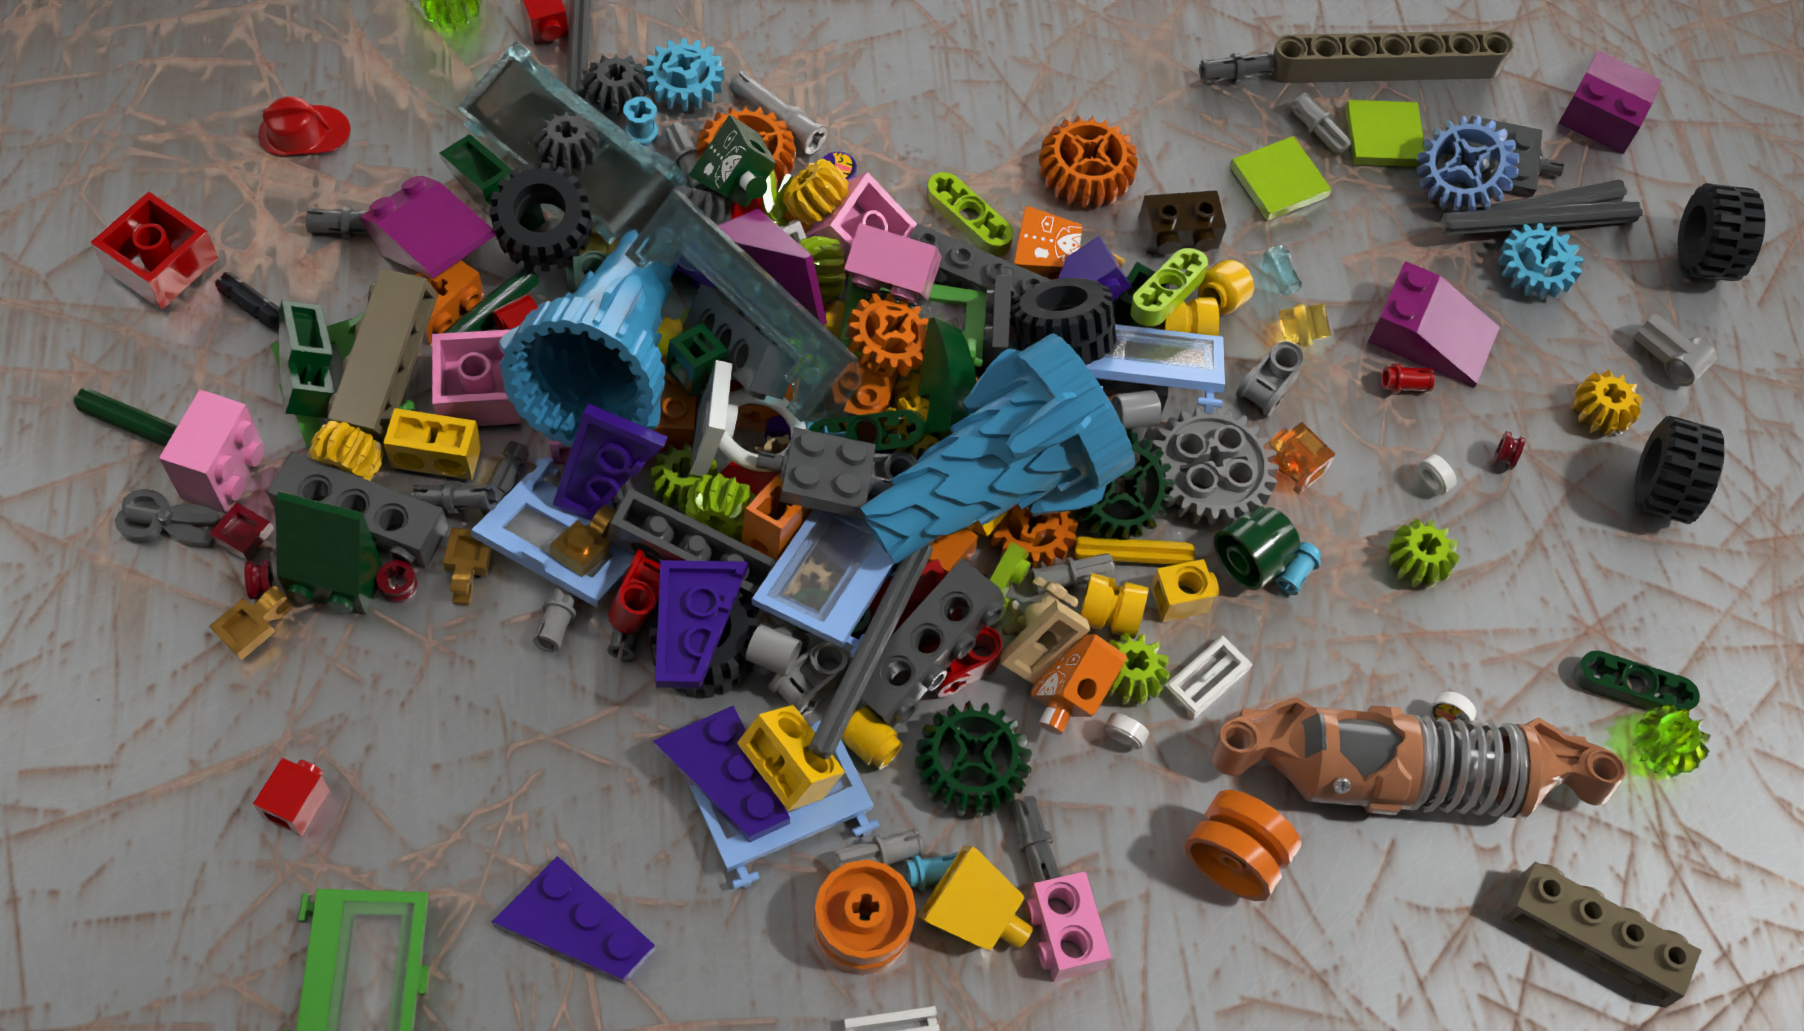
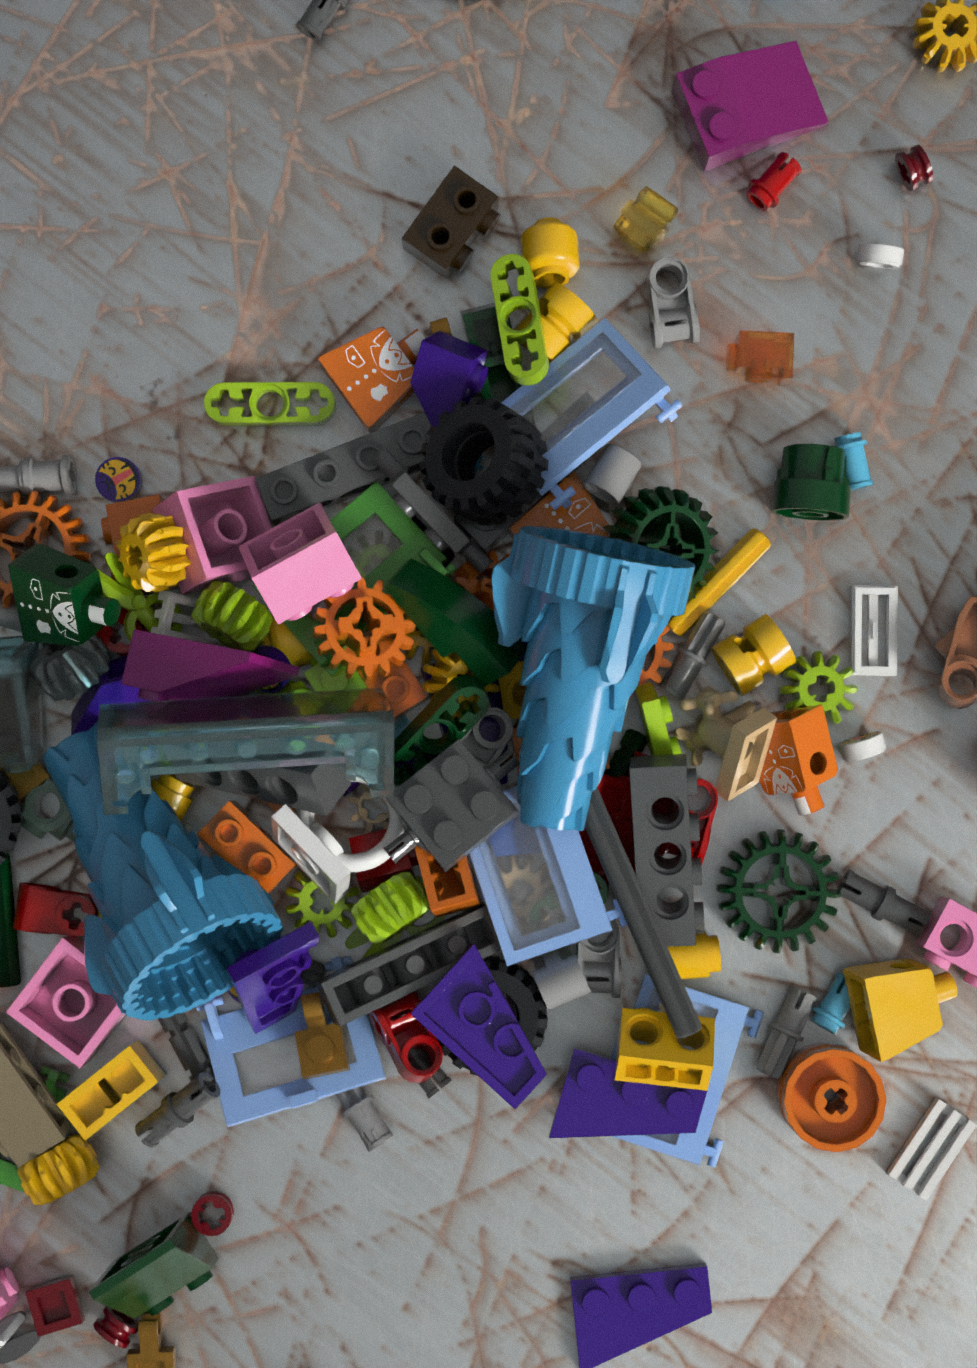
camera: 40 degrees left, 25 degrees up
dark grey brick [267,451,449,569] -> none
pearl gold plate [443,527,492,605] -> none
dark green brick [665,322,728,397] -> none
orange gear [1038,115,1138,209] -> none
light grey gear [1150,406,1279,528] -> none
yellow brick [1150,559,1219,623] -> none
lime tile [1230,136,1332,221] -> none
clear light blue pin [1262,246,1303,296] -> none
lime gear [1387,518,1460,589] -> none

